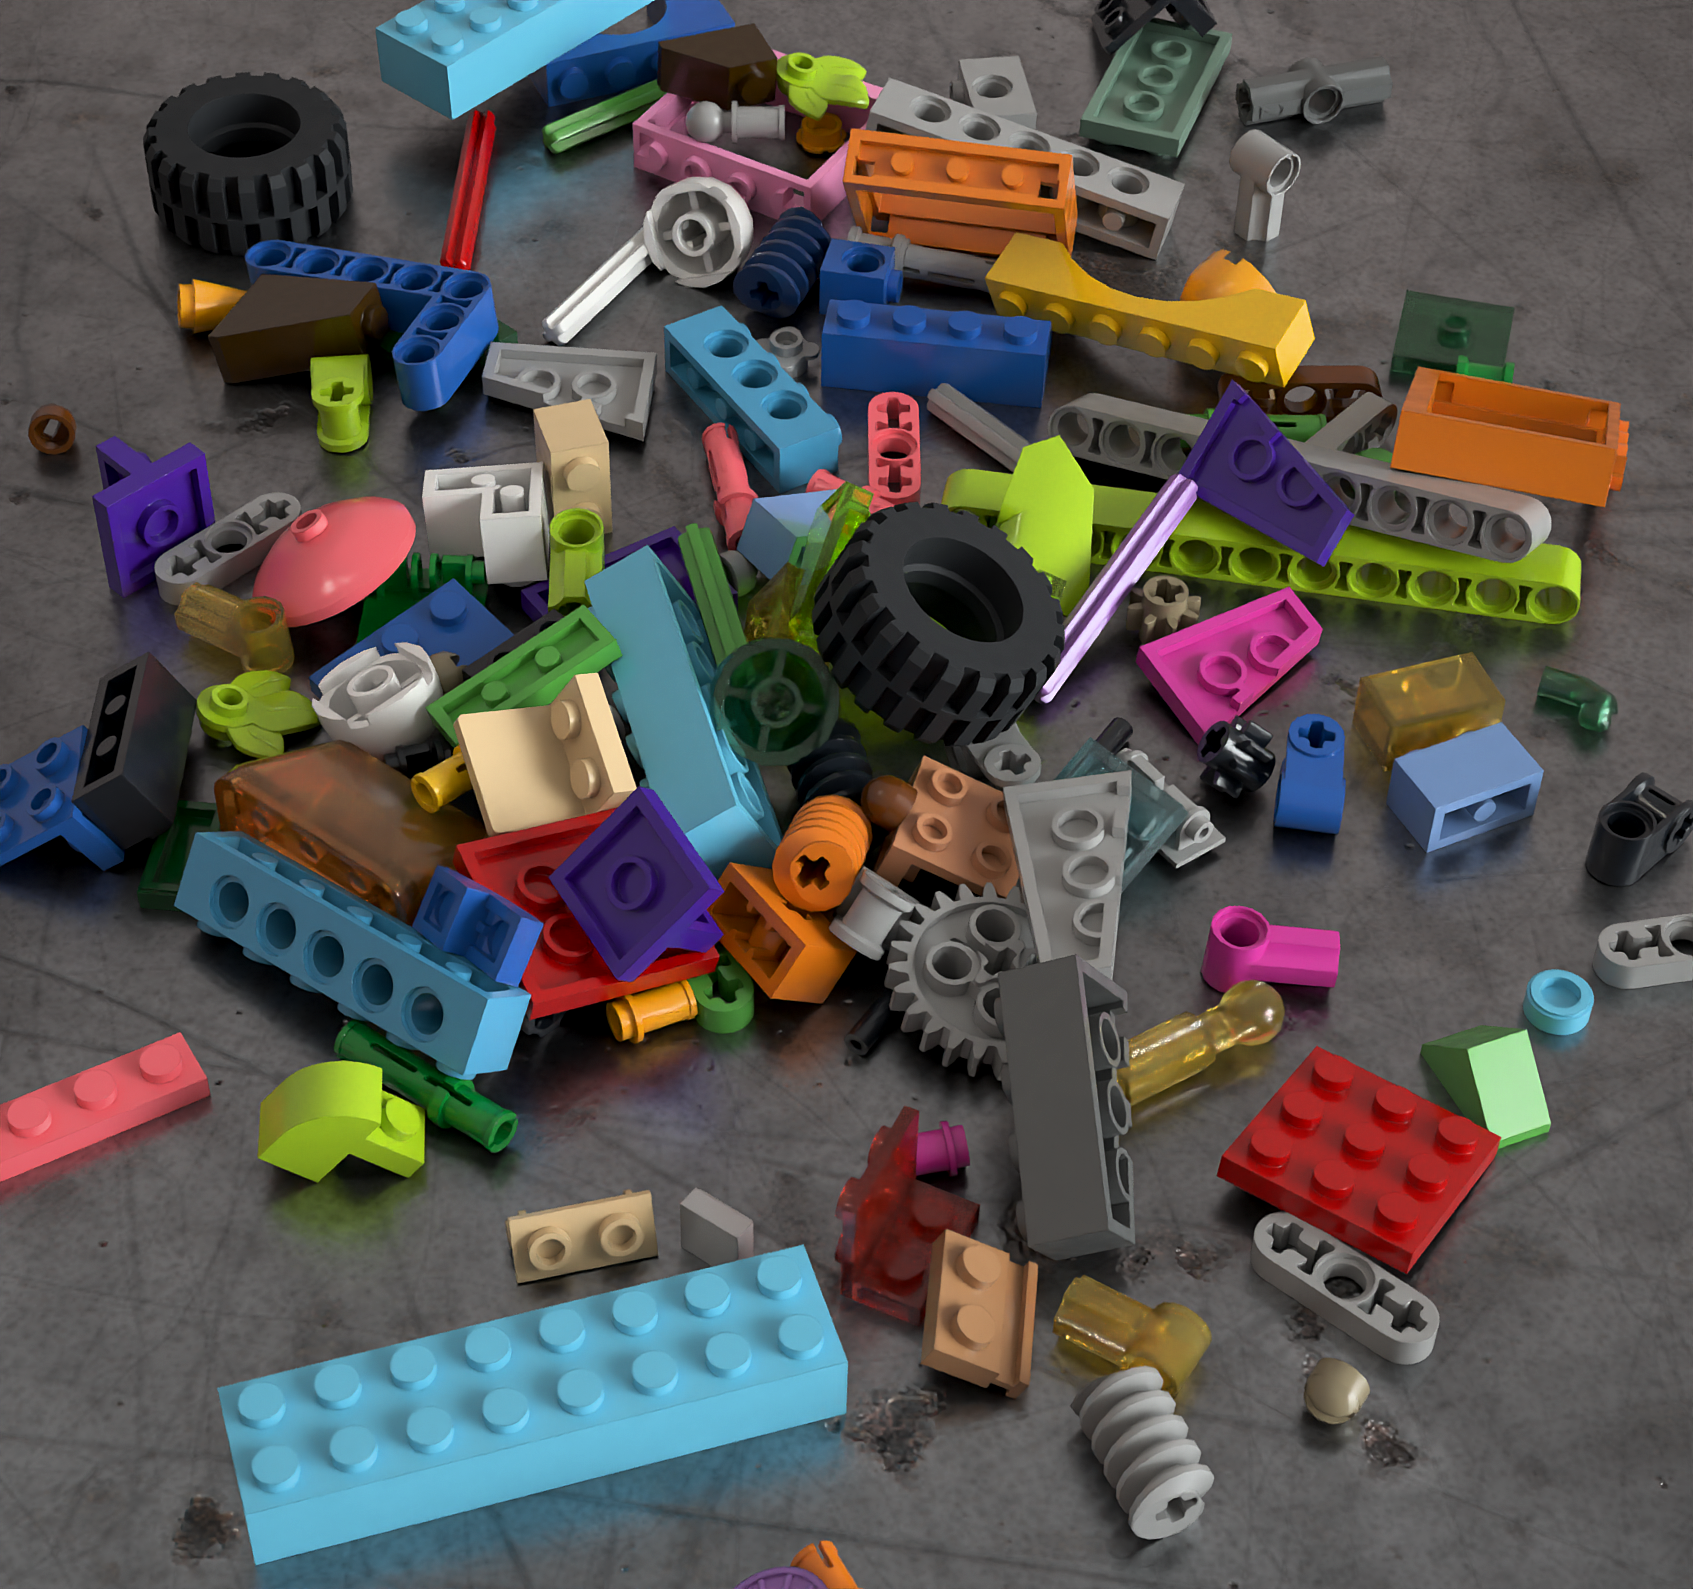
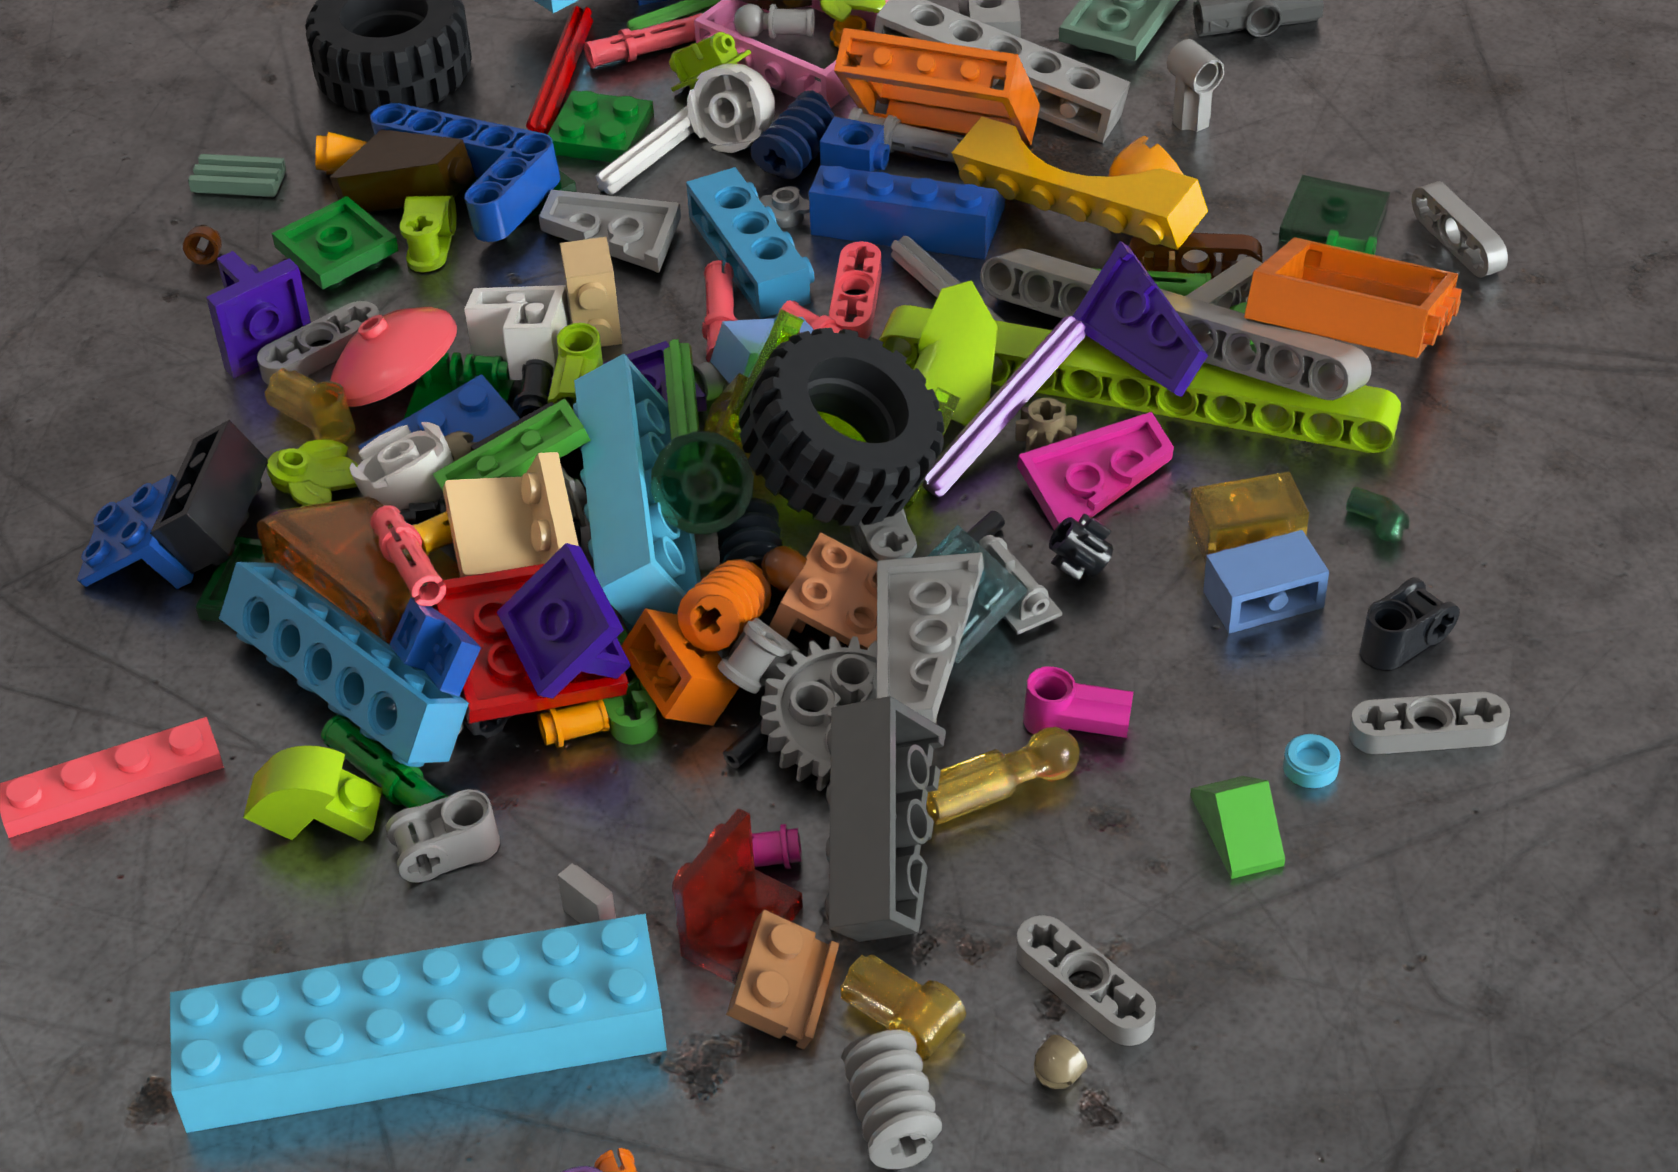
camera: 10 degrees right, 0 degrees up
tan hinge [505,1189,658,1284] -> none
red plate [1217,1046,1502,1274] -> none
blue piece [1273,714,1346,835] -> none
none -> sand green tile [188,154,286,197]
none -> green plate [272,196,399,289]
none -> coral pin [370,505,446,606]
none -> light grey piece [386,789,500,883]
none -> black pin [514,359,553,419]
none -> green plate [548,90,654,163]
none -> coral pin [584,13,703,68]
none -> lime hinge [669,32,751,92]
none -> light grey beam [1412,181,1508,278]

